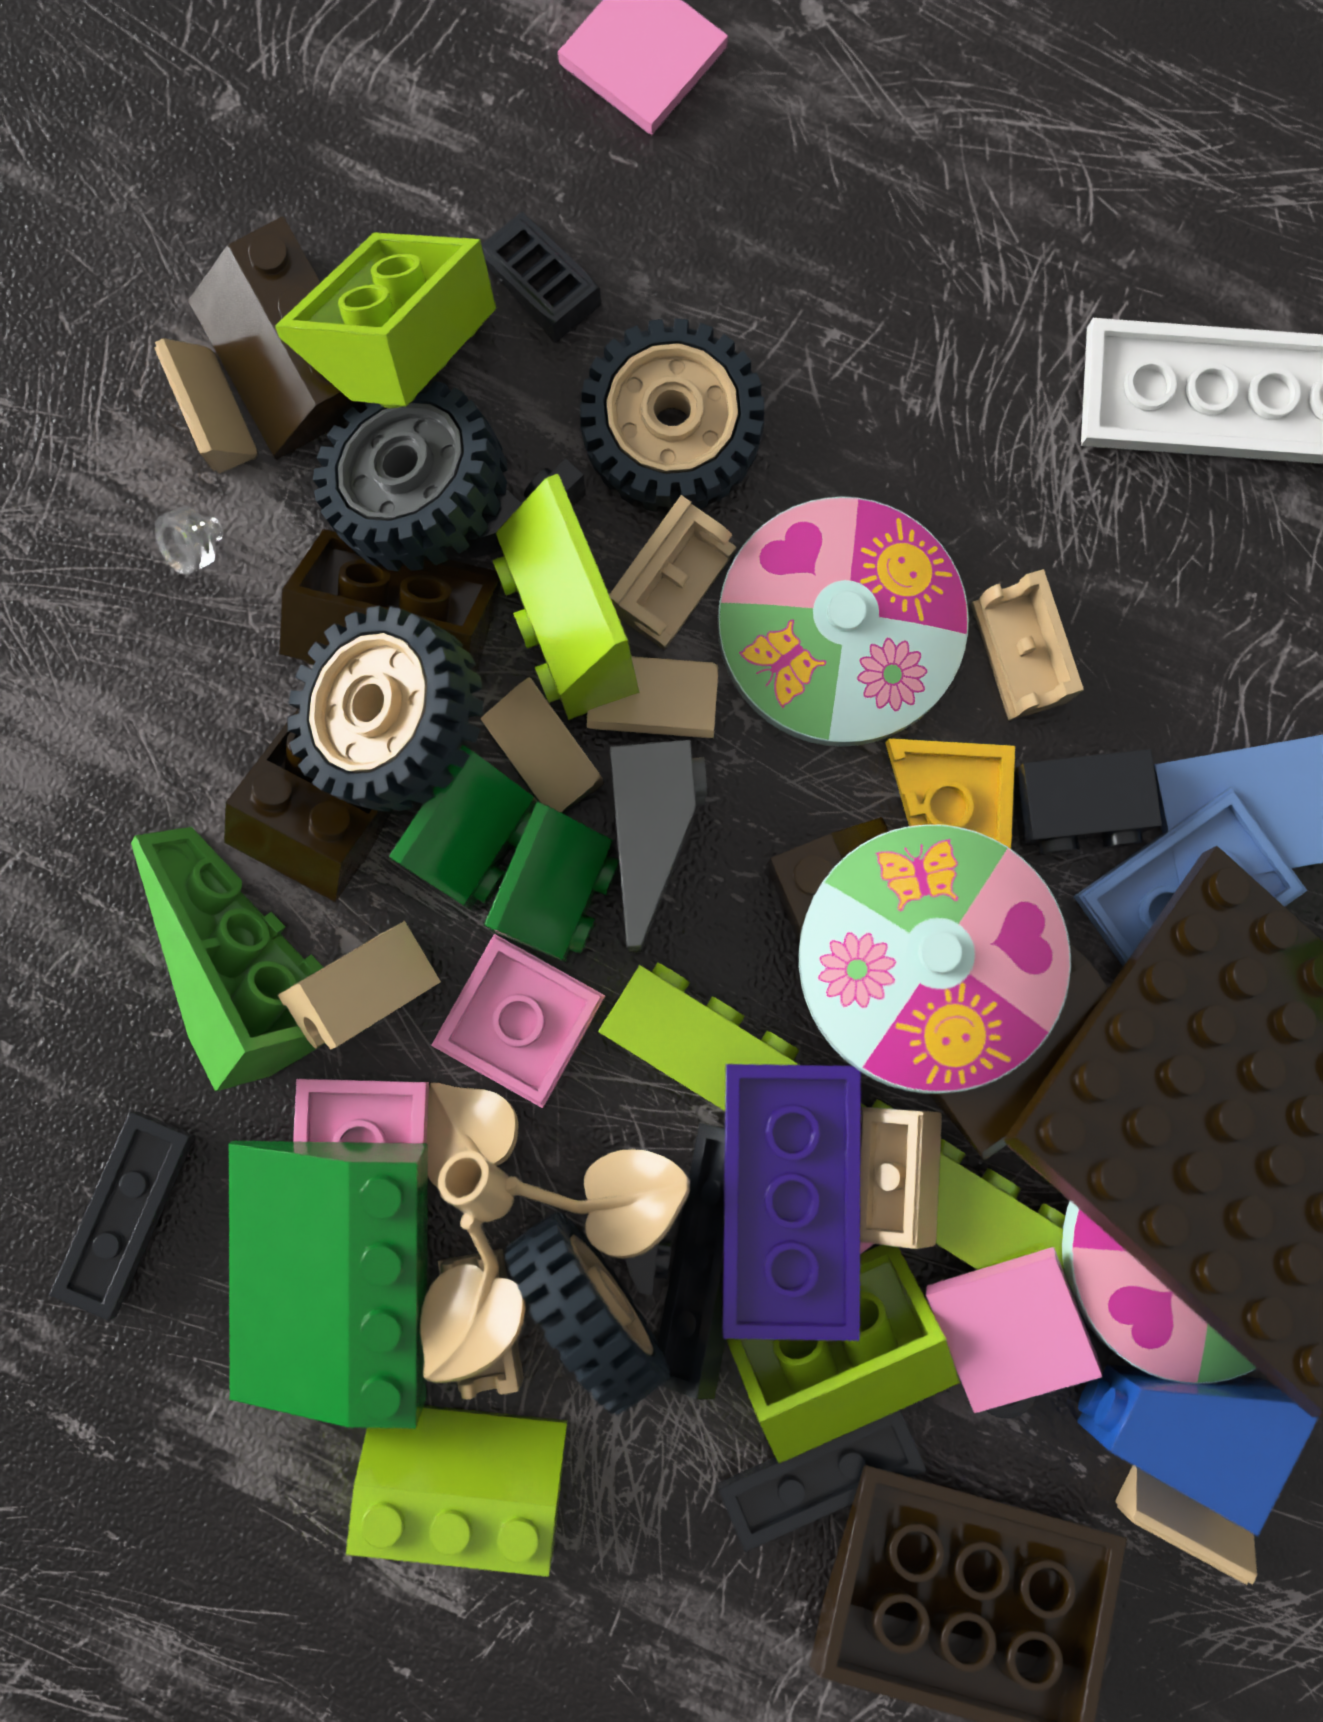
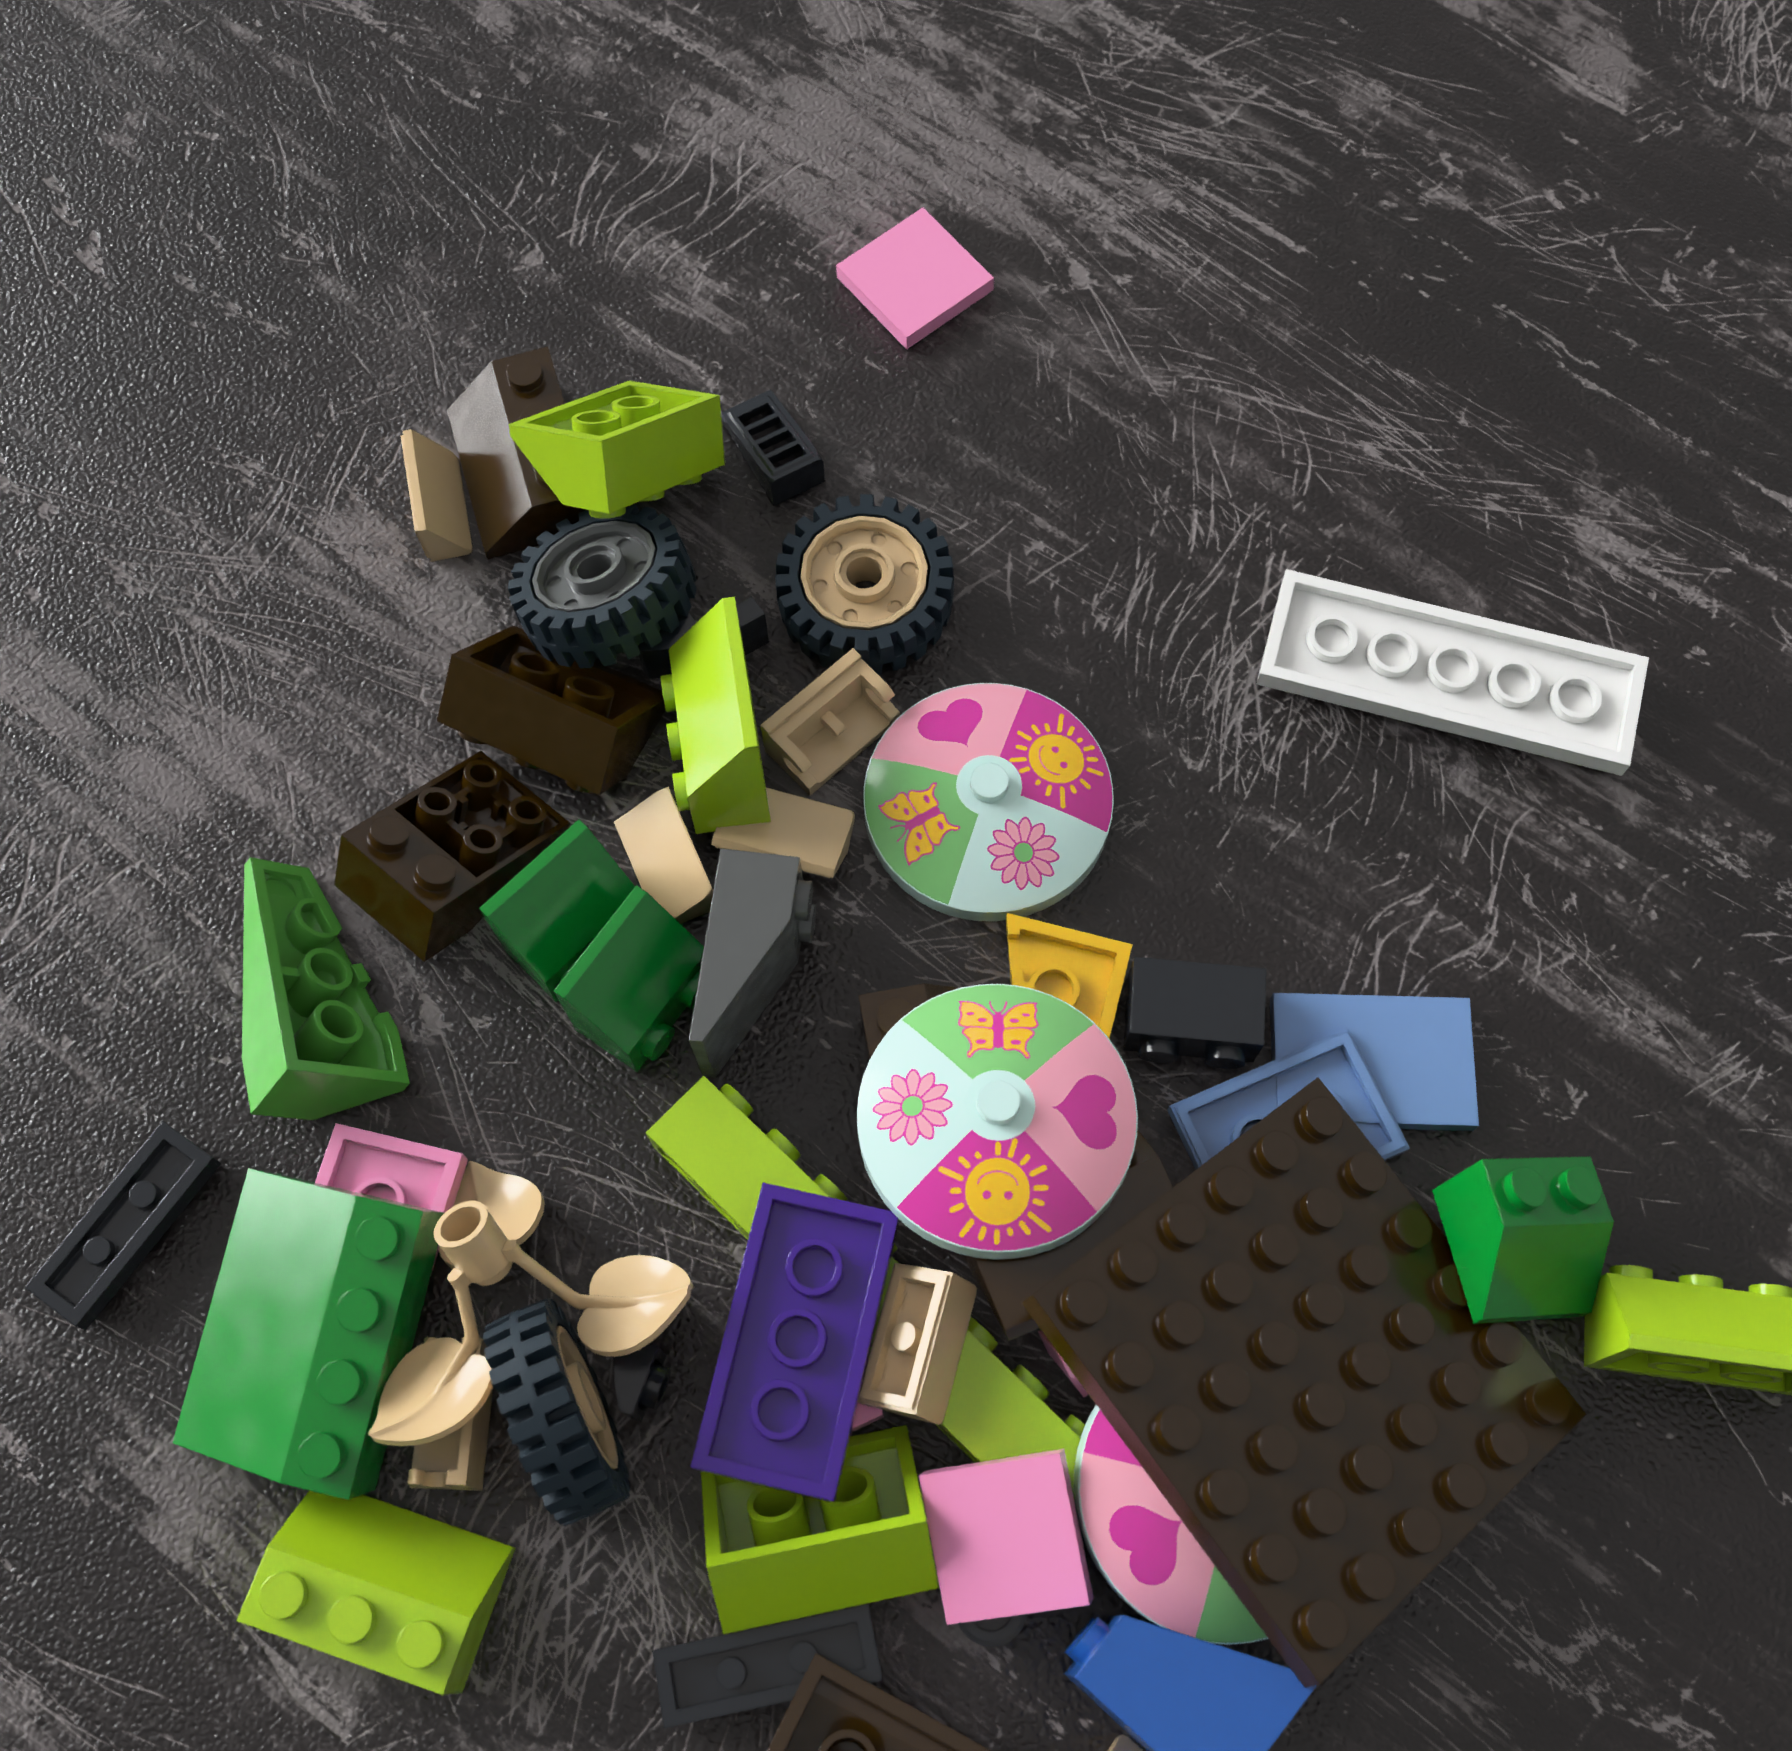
camera: 15 degrees right, 15 degrees down
clear tile [155,506,223,575] -> none
tan hinge [277,921,441,1050] -> none
wheel [287,606,483,812] -> none
bright pink tile [431,934,606,1108] -> none
black plate [657,1123,726,1399] -> none
tan hinge [971,569,1084,721] -> none

